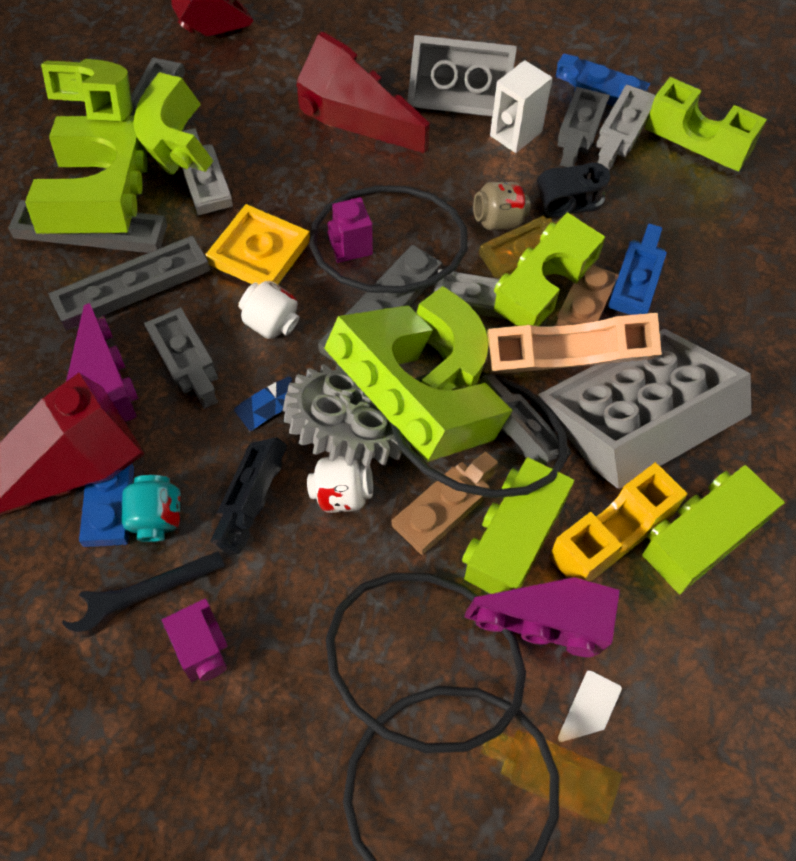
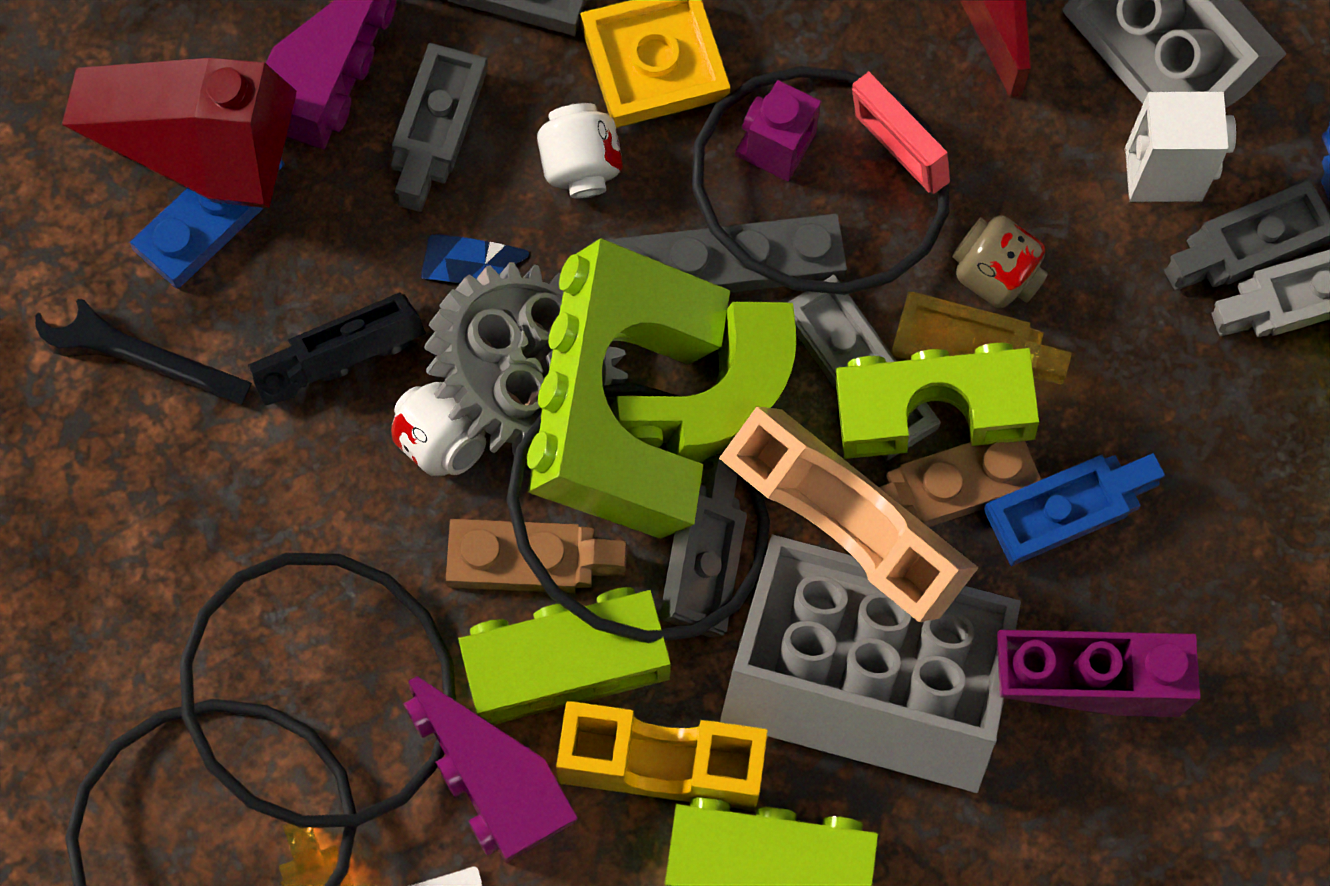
camera: 45 degrees right, 10 degrees up
teal head [122,475,180,542] -> none
magenta brick [161,598,228,682] -> none
black piece [536,163,611,217] -> none
none -> coral tile [852,72,950,195]
none -> magenta slope [997,630,1200,717]

